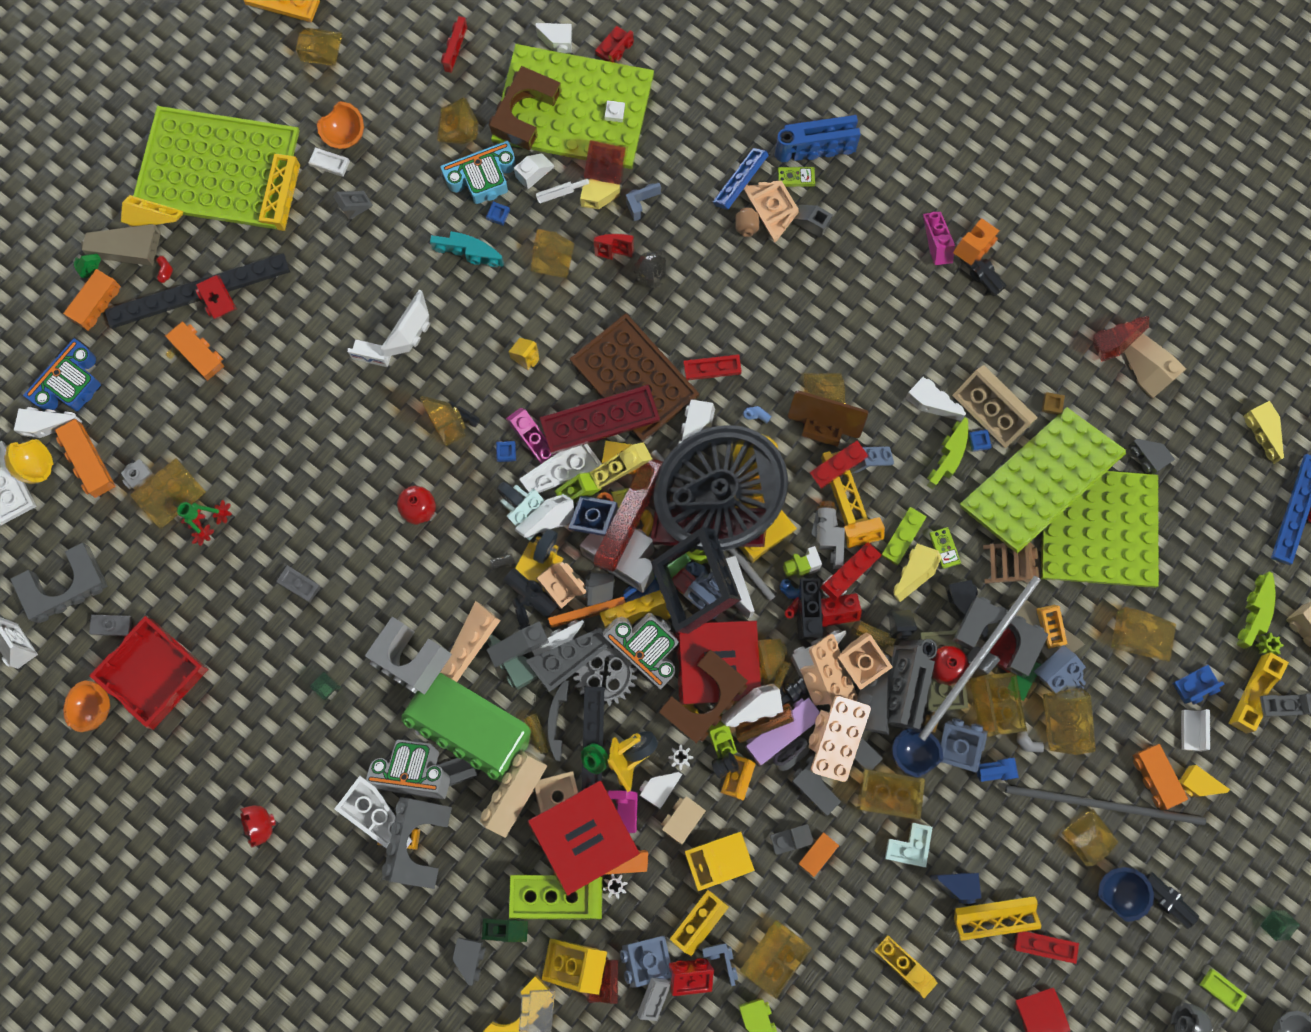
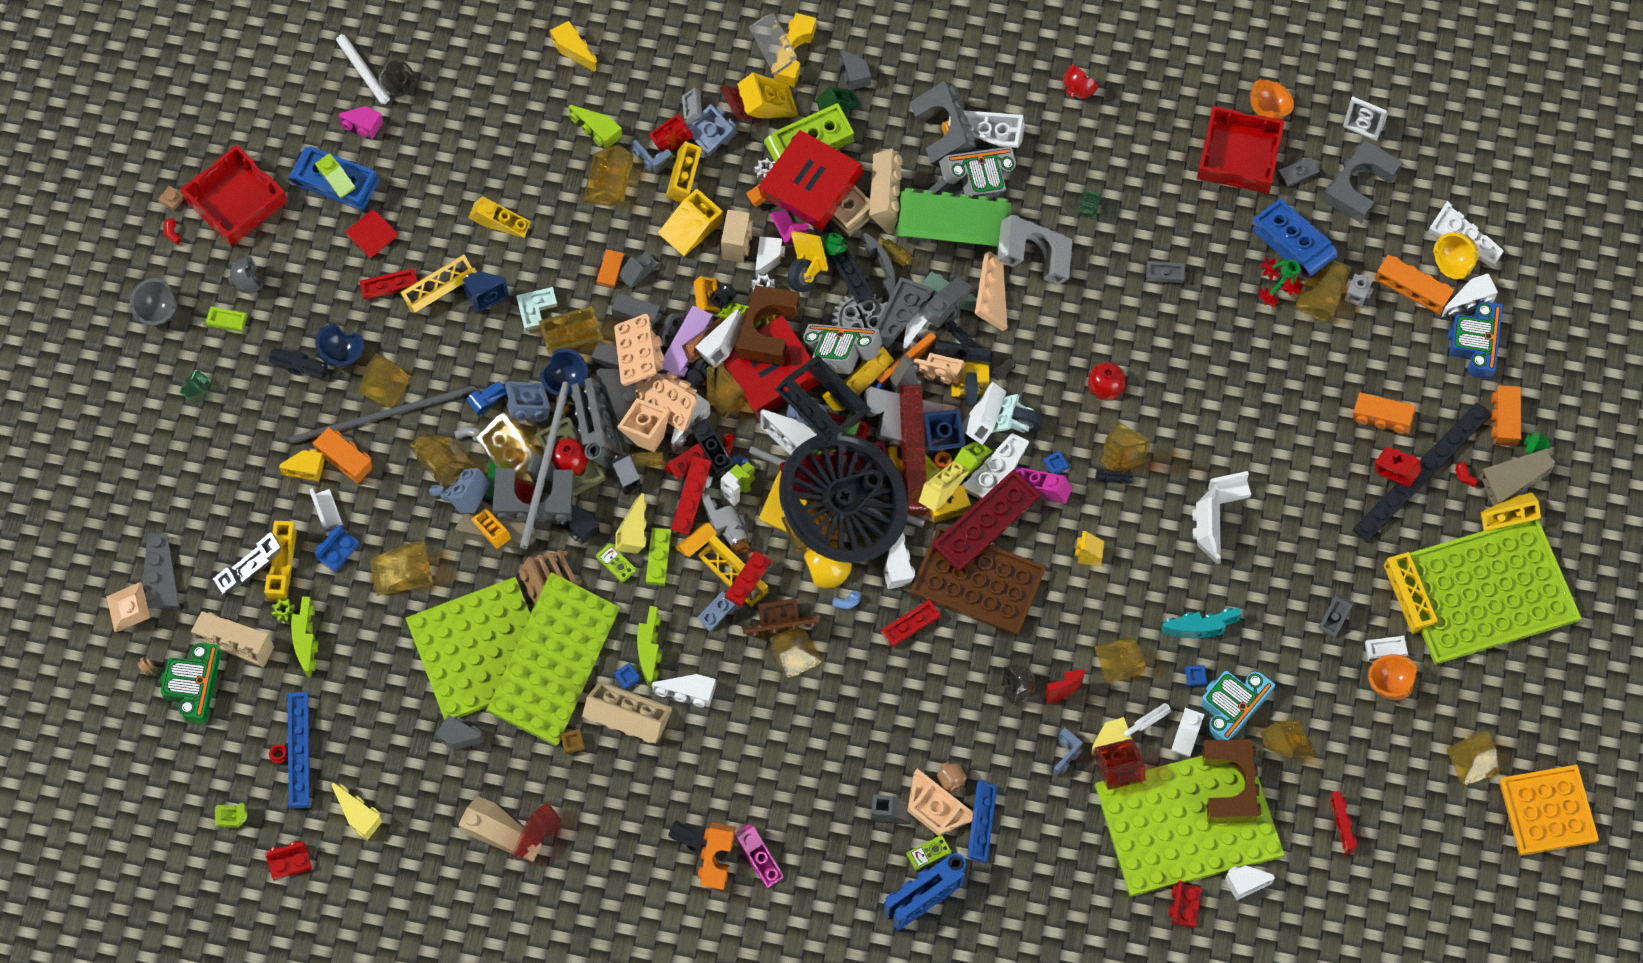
camera: 155 degrees right, 10 degrees down
white plate [605,101,625,122] -> none
none -> blue hinge [1253,198,1338,278]

